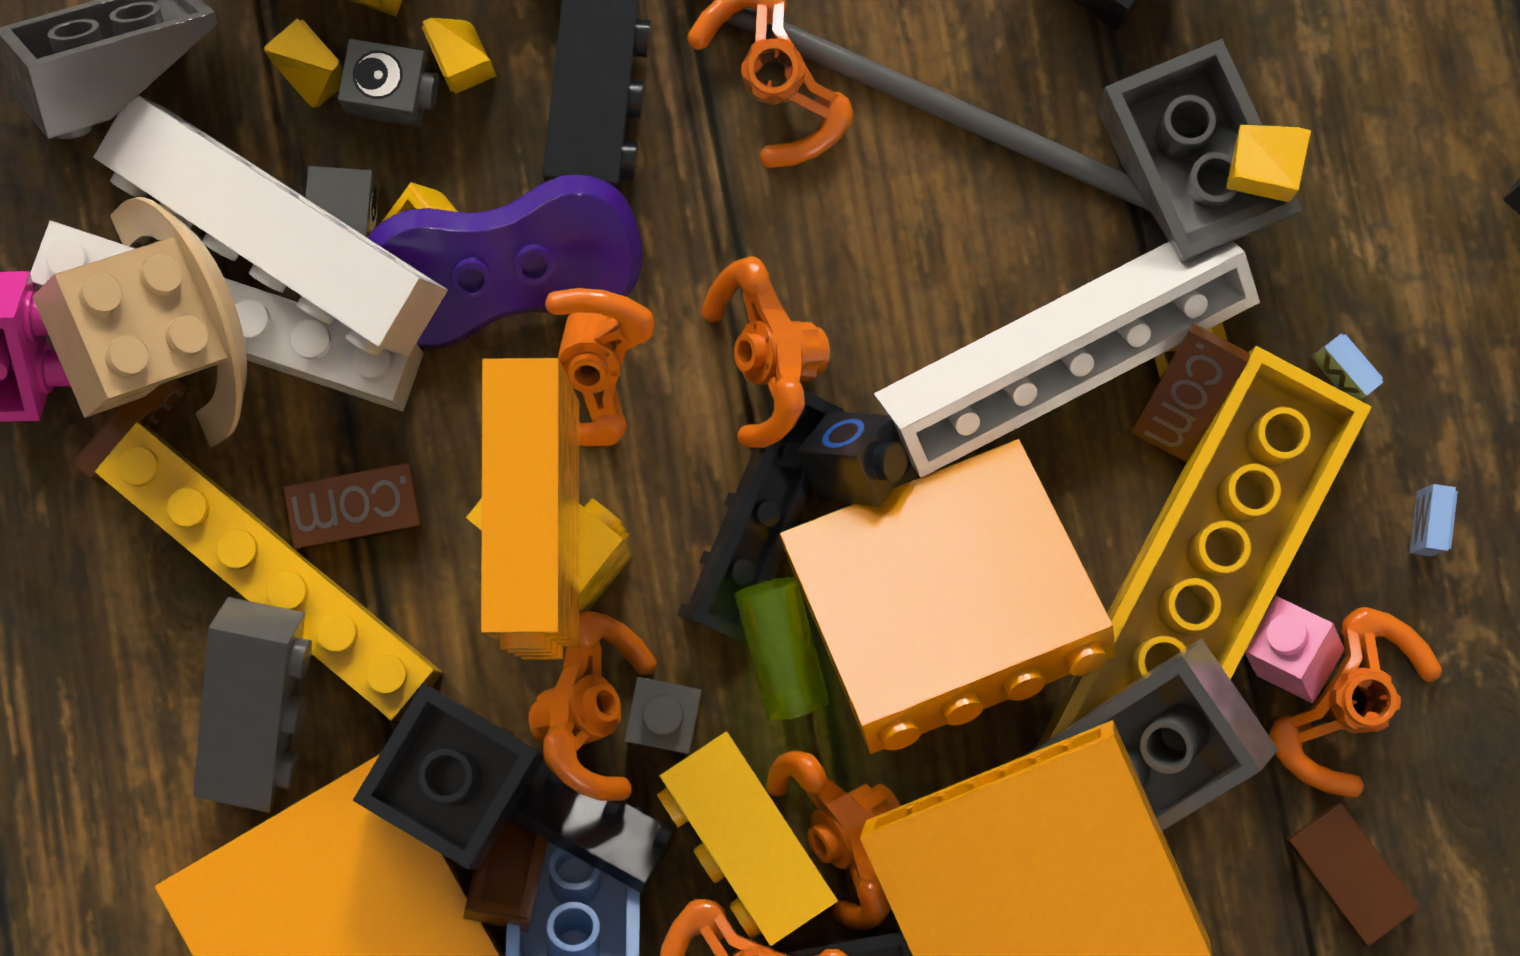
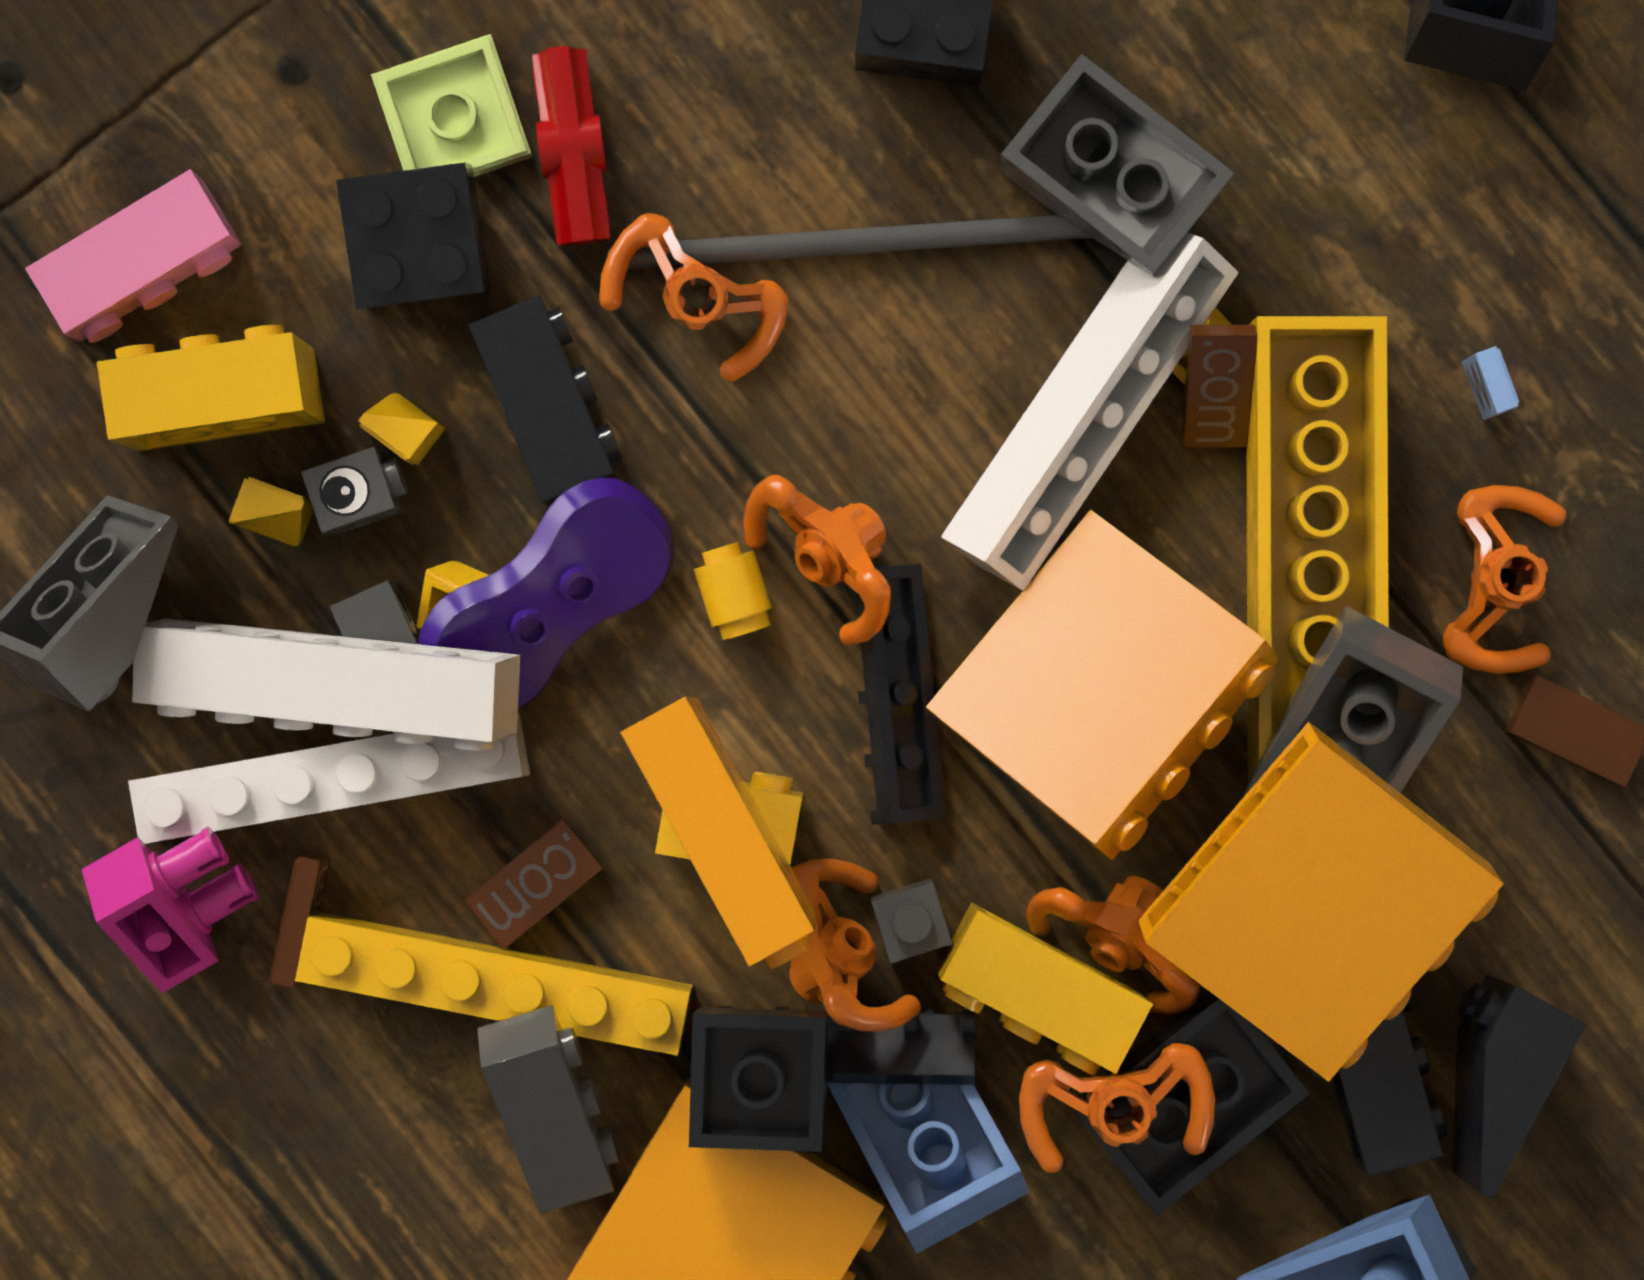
camera: 25 degrees left, 5 degrees up
tan piece [32,197,247,448] -> none
reddish brown tile [463,819,548,932] -> none
orange piece [545,288,655,447] -> none
clear neon green pin [735,577,829,720] -> none
black brick [796,411,912,507] -> none
yellow slope [1226,125,1311,202] -> none
bright pink brick [1244,596,1345,704] -> none
light blue tile [1311,333,1383,400] -> none
none -> yellow brick [693,542,772,640]

